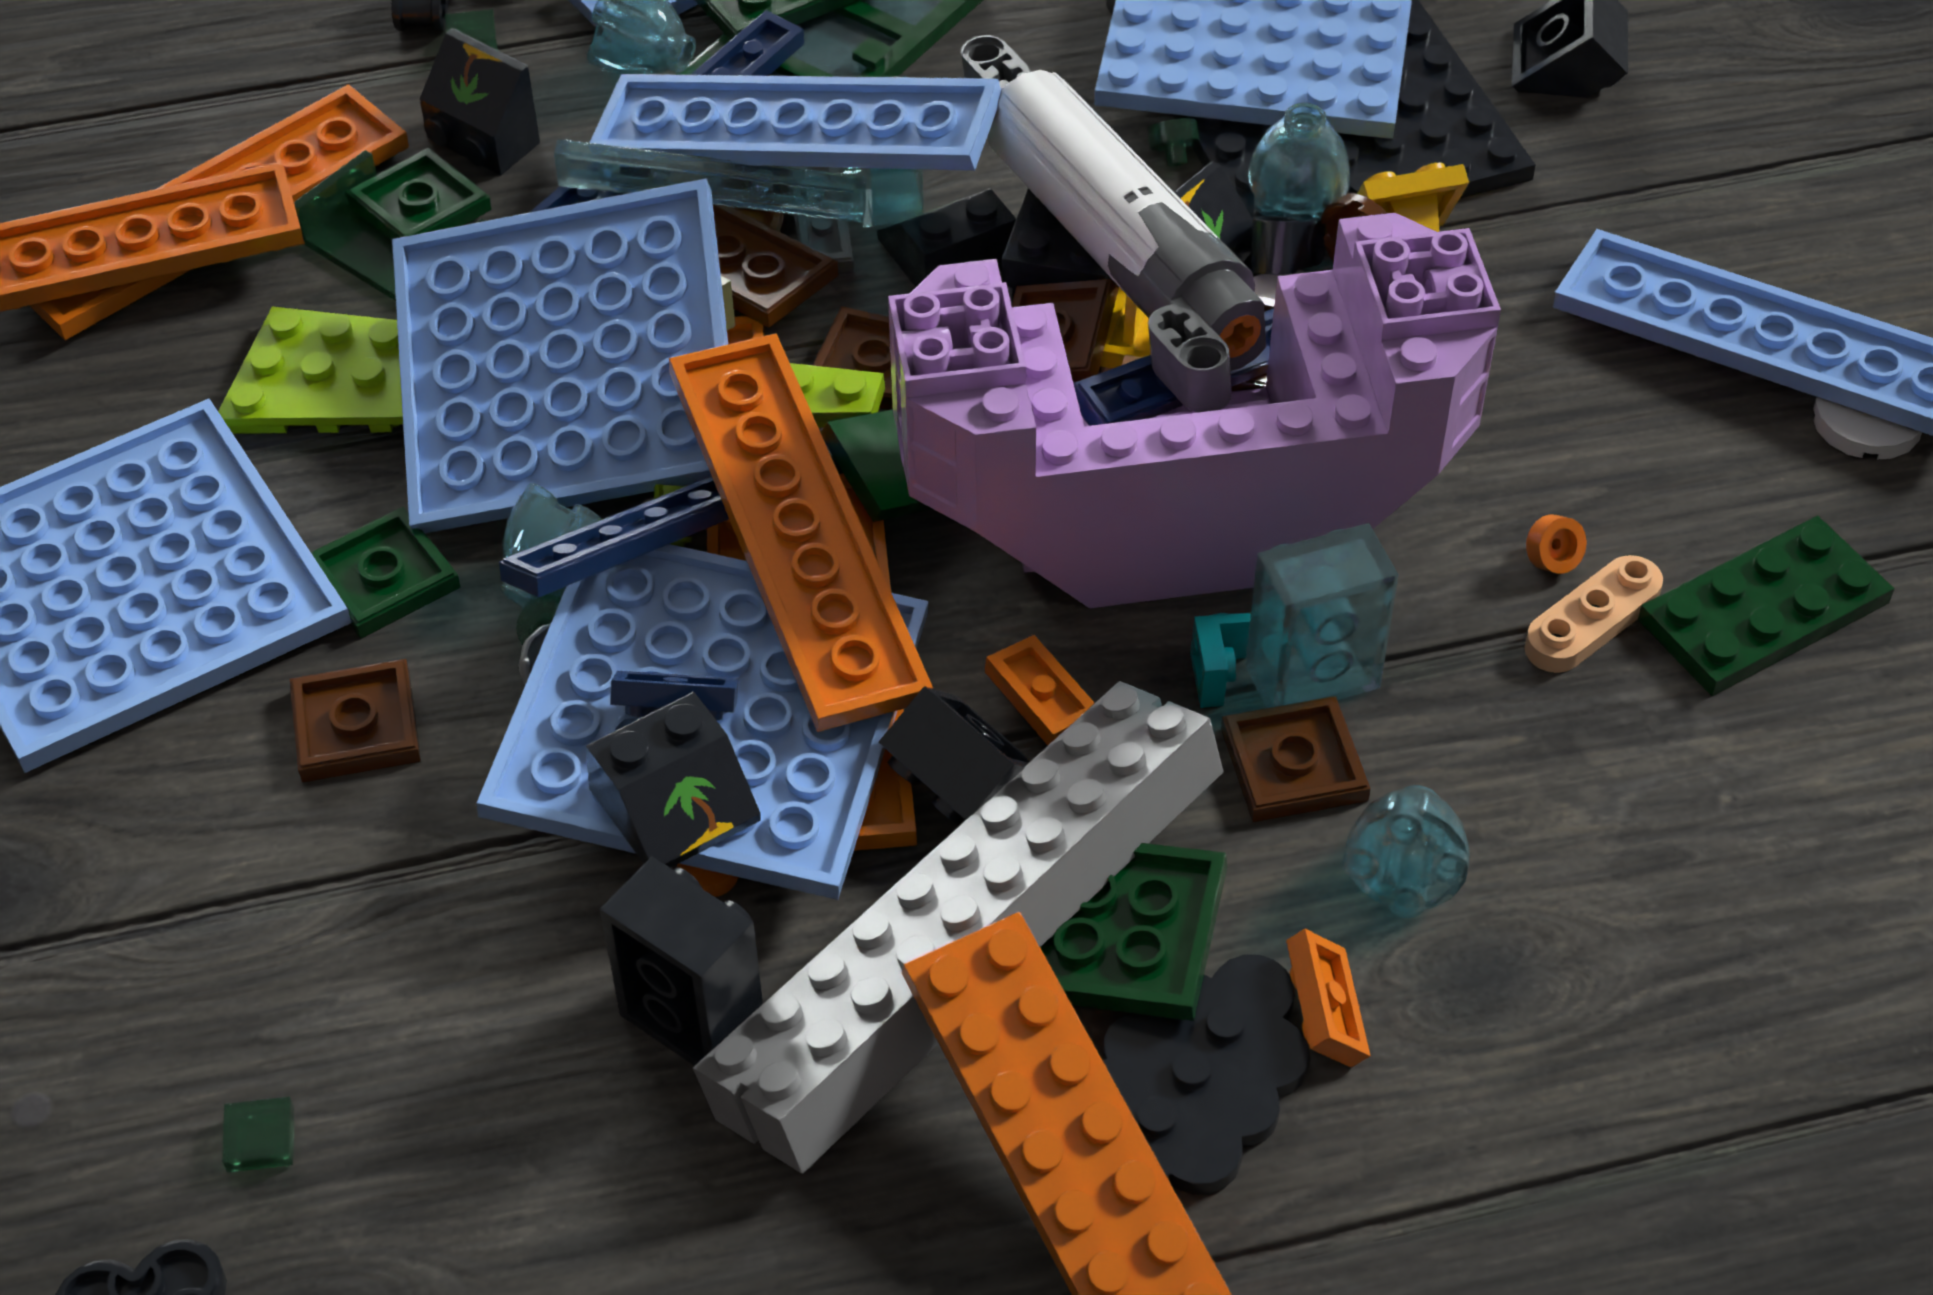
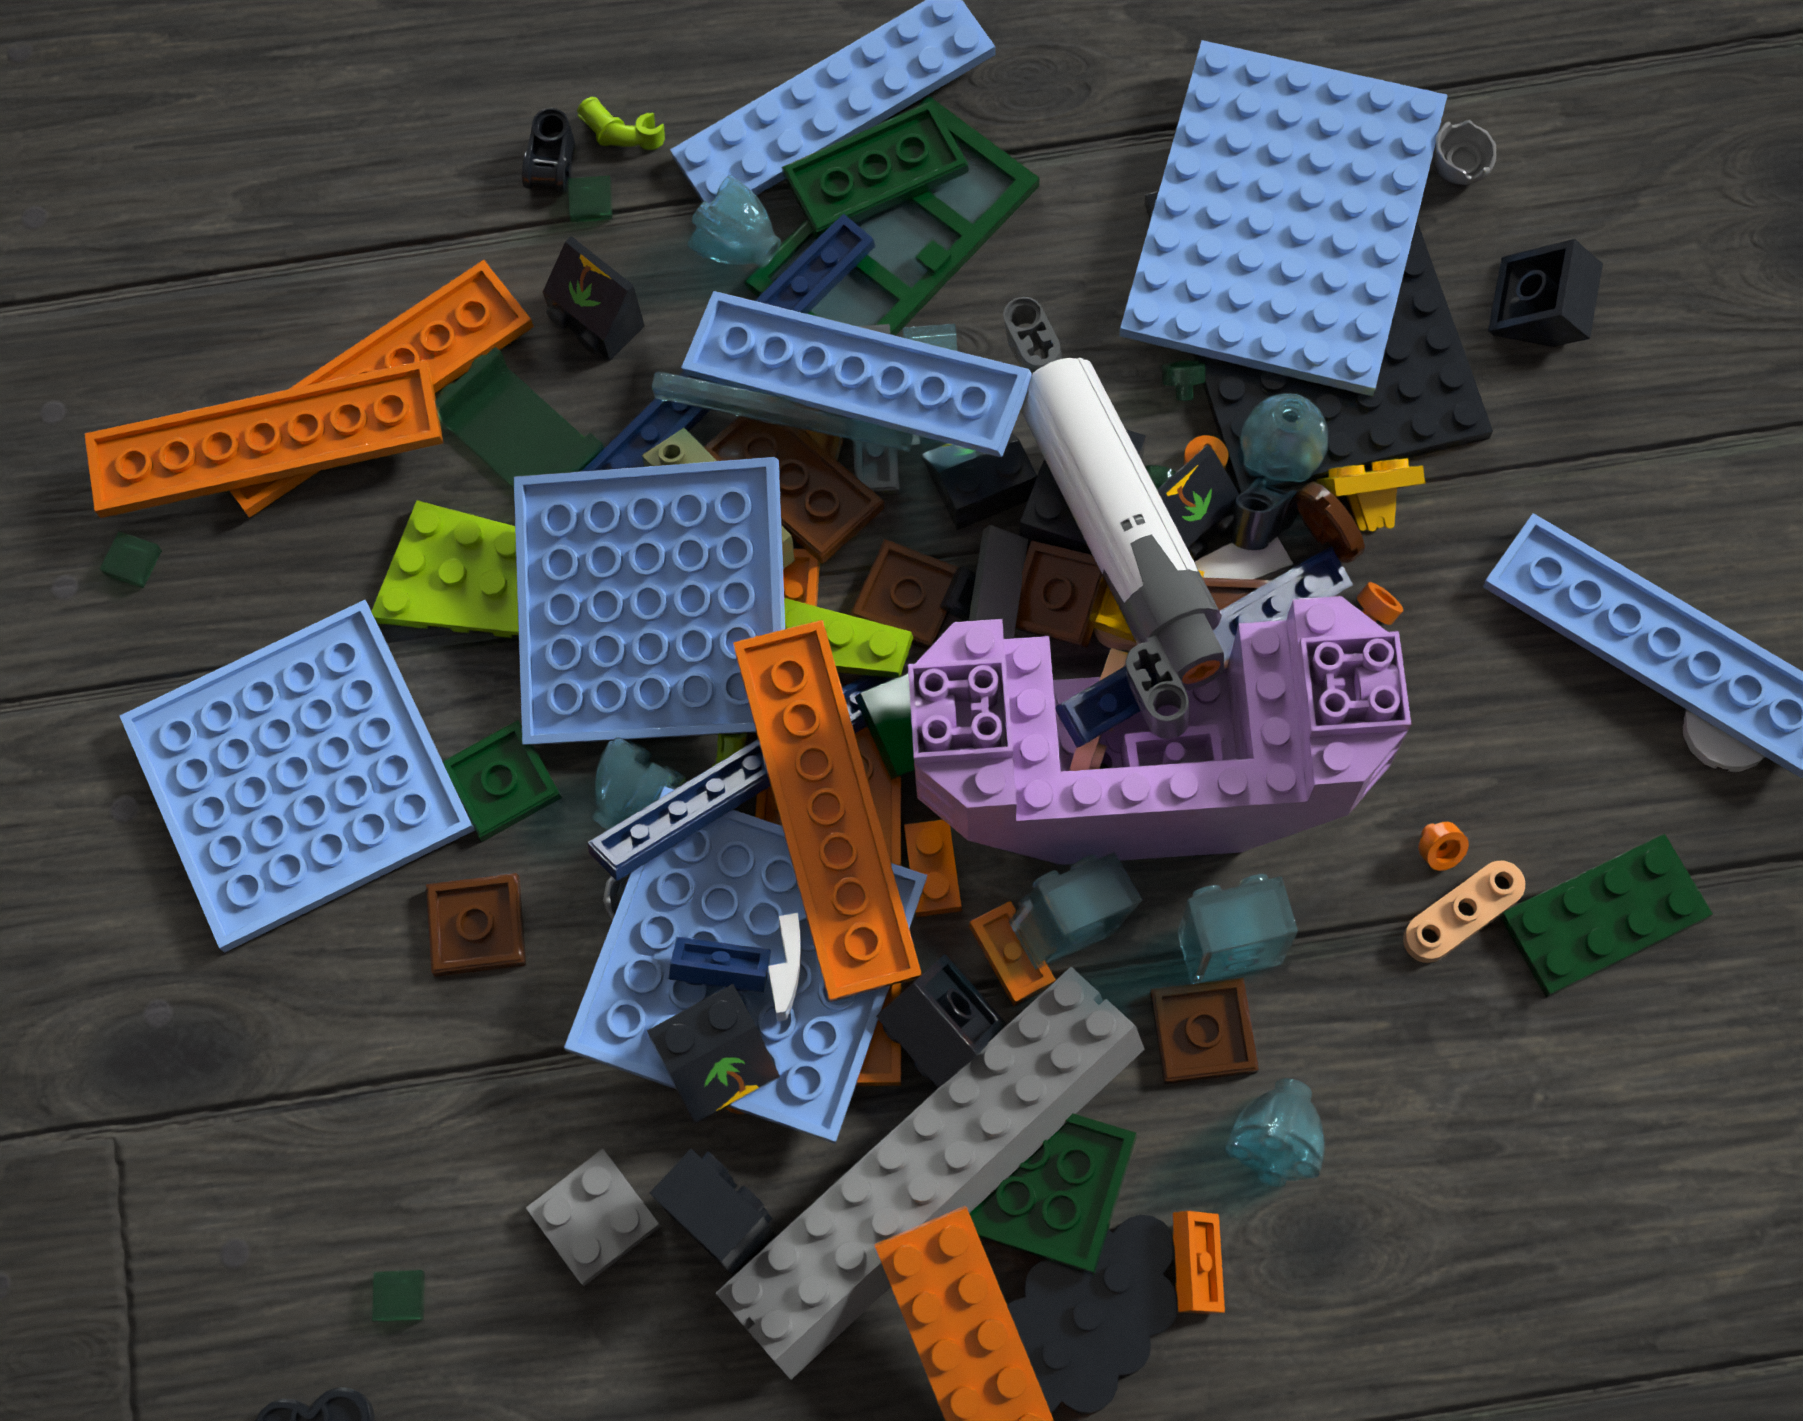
camera: 10 degrees right, 20 degrees up
dark green tile [346,148,492,241] -> none
teal bracket [1190,613,1254,708] -> none
none -> light grey plate [526,1149,661,1286]
none -> white slope [768,913,801,1022]
none -> orange plate [904,820,962,917]
none -> clear light blue brick [1009,852,1143,970]

